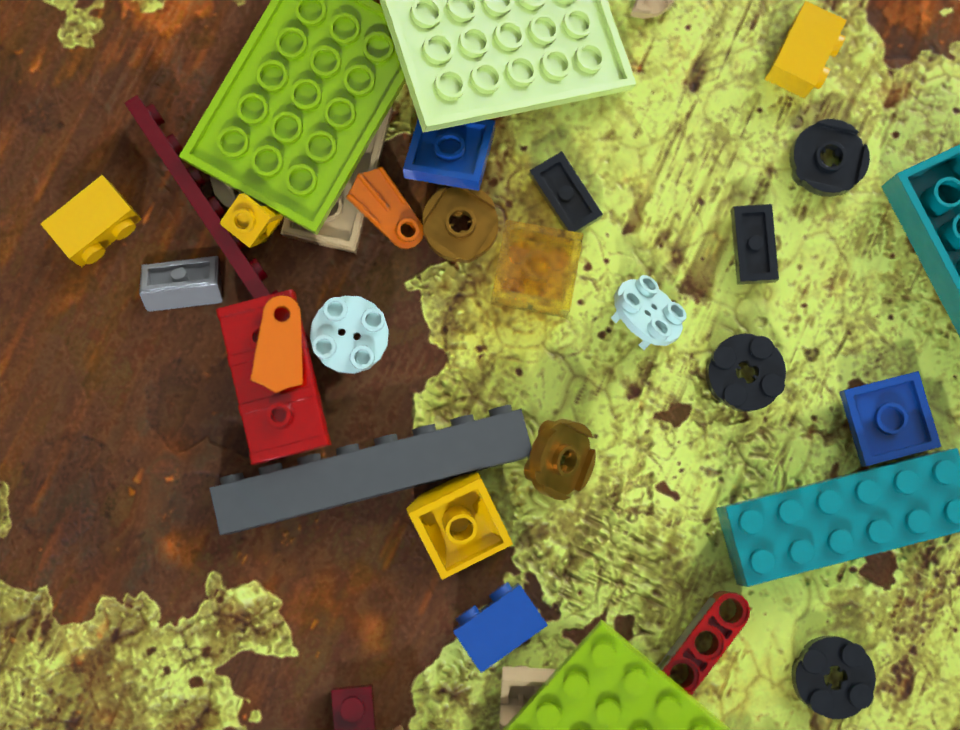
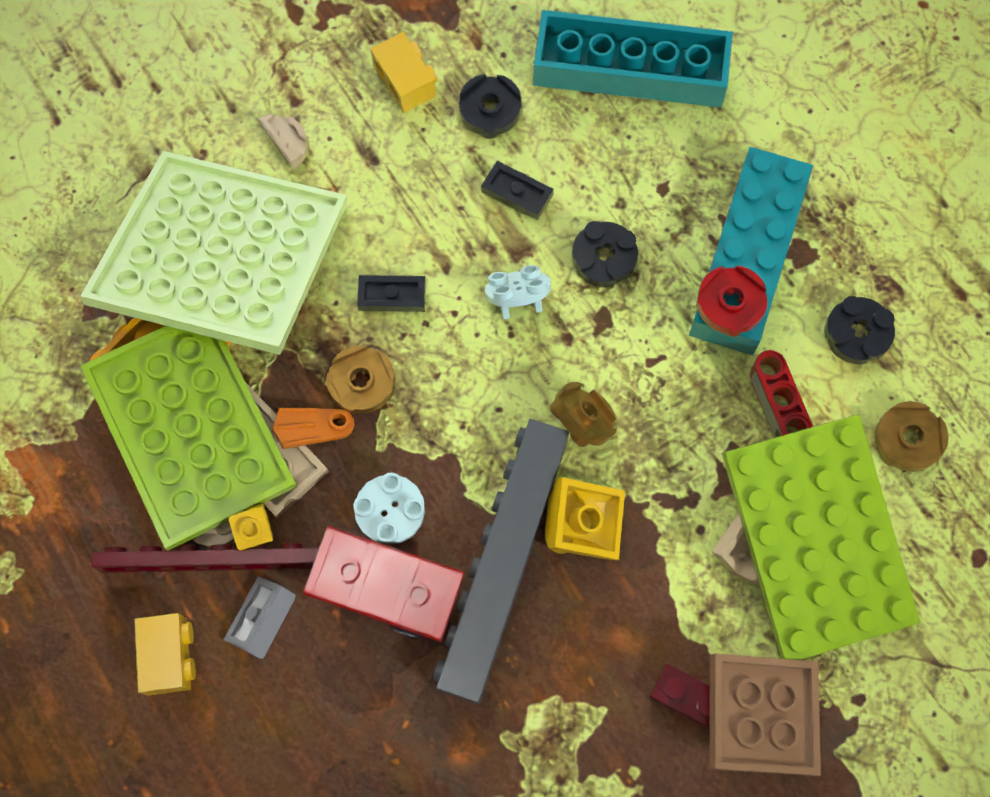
camera: 50 degrees left, 10 degrees down
orange piece [251,295,303,393] -> none
blue plate [403,120,495,191] -> none
blue brick [453,582,548,673] -> none
clear yellow brick [491,220,584,318] -> none
blue plate [839,371,942,467] -> none
none -> red plate [696,266,768,337]

